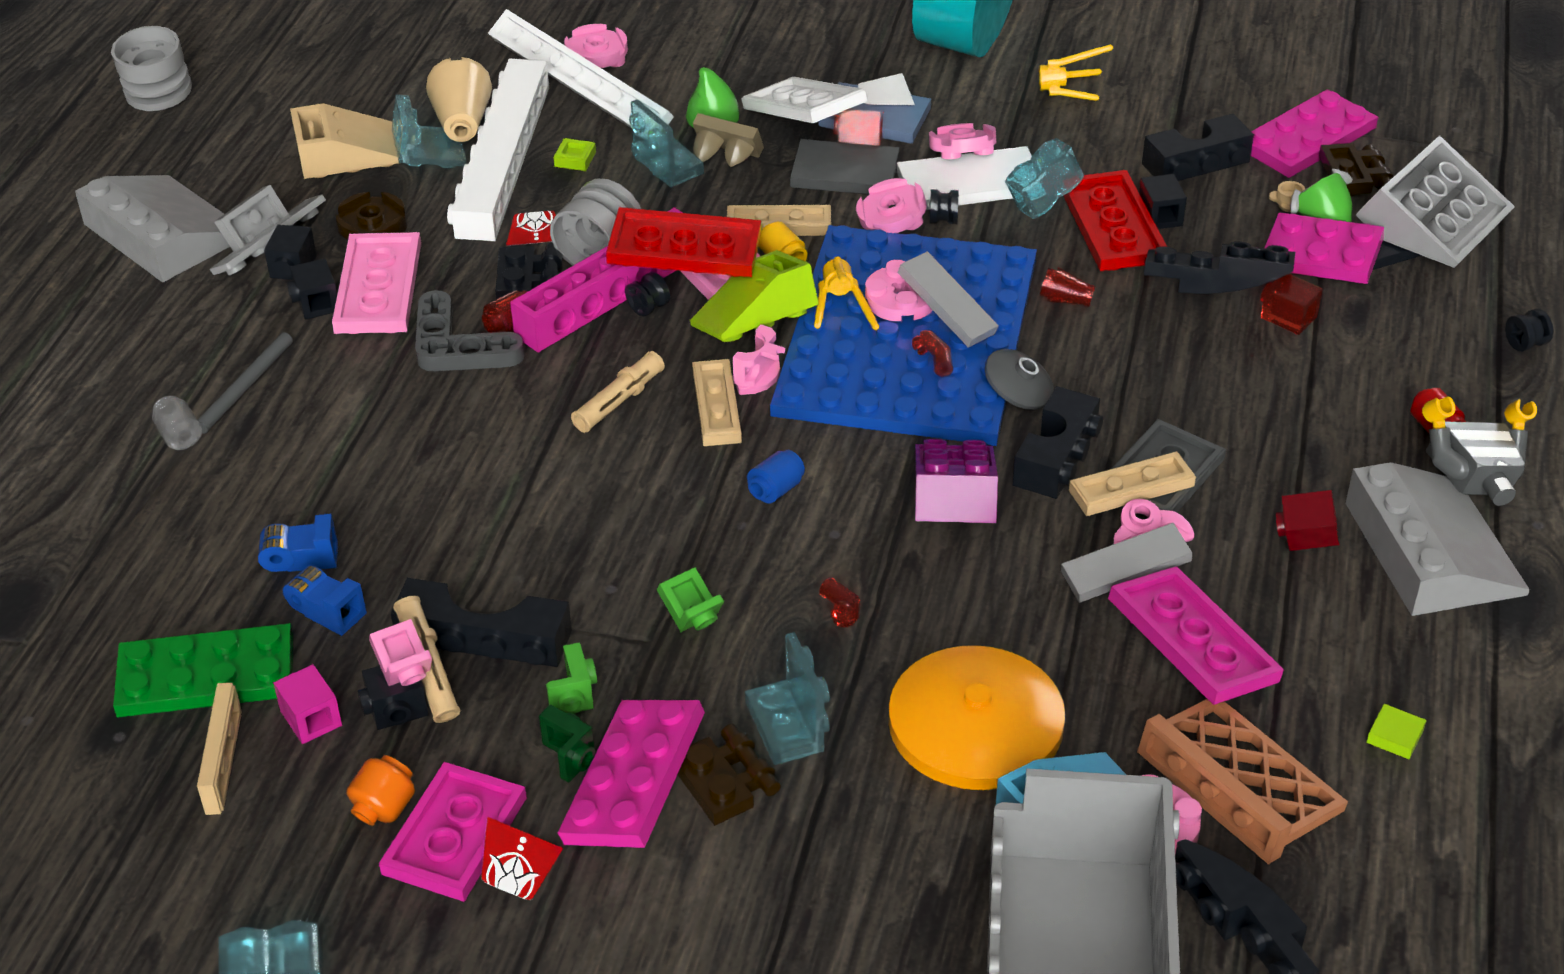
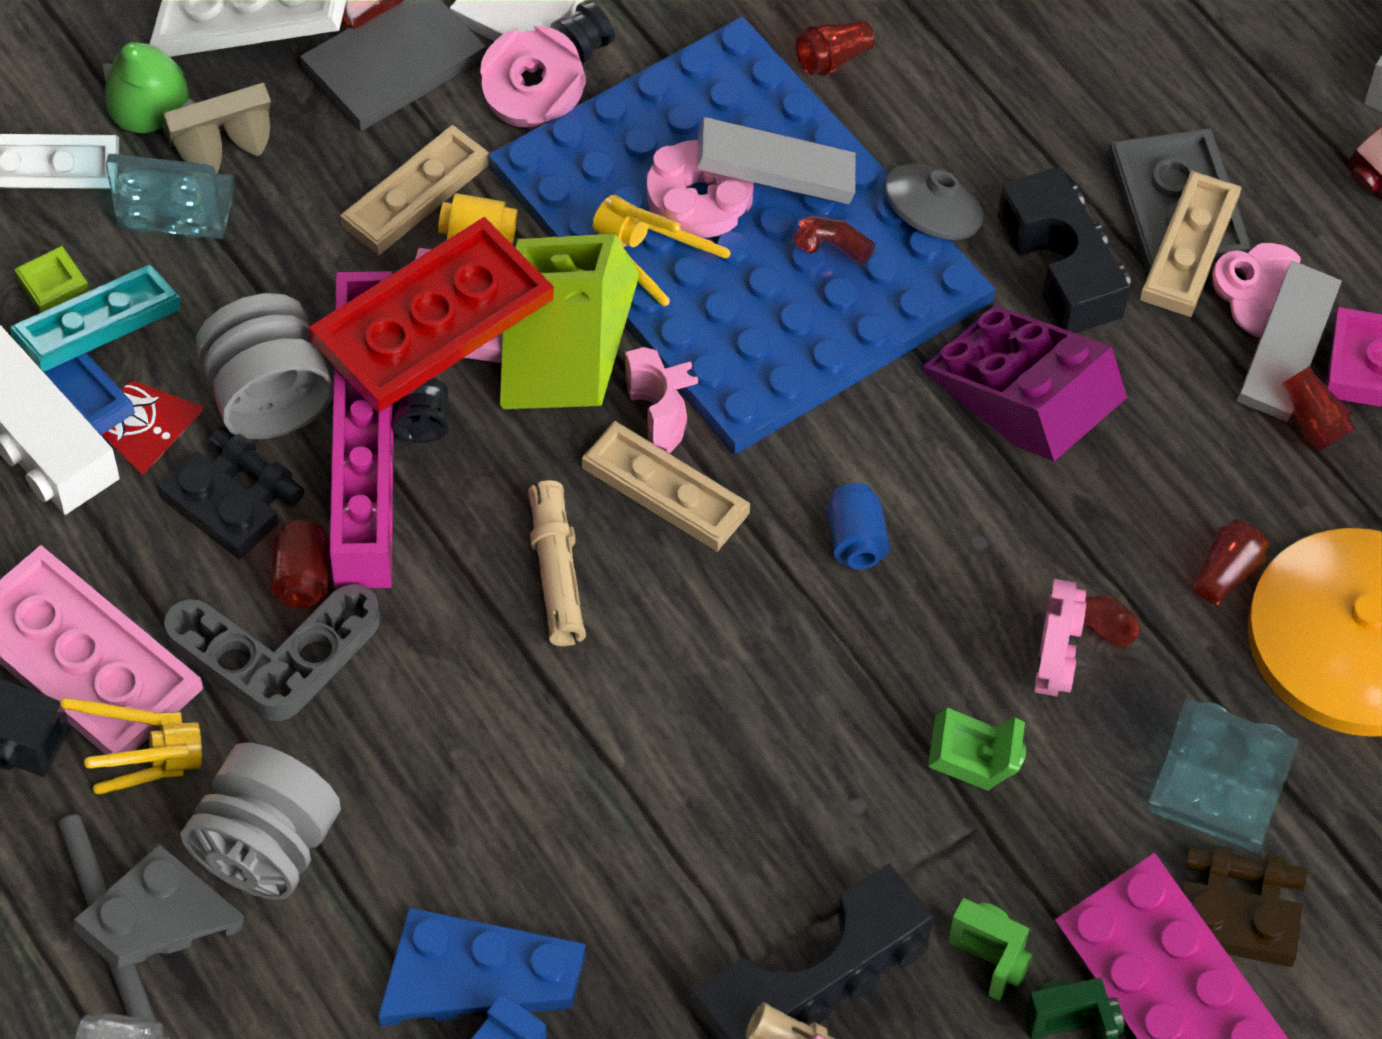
camera: 50 degrees left, 15 degrees up
none -> teal tile [10,264,180,372]
none -> blue tile [43,353,135,435]
none -> yellow plant [59,697,202,795]
none -> dark grey wing [73,844,244,969]
none -> light grey wheel [180,743,341,900]
none -> blue wing [378,908,586,1027]
none -> bright pink plate [1034,578,1086,696]
none -> clear red cone [1192,519,1269,605]
none -> clear red cone [1281,366,1356,451]

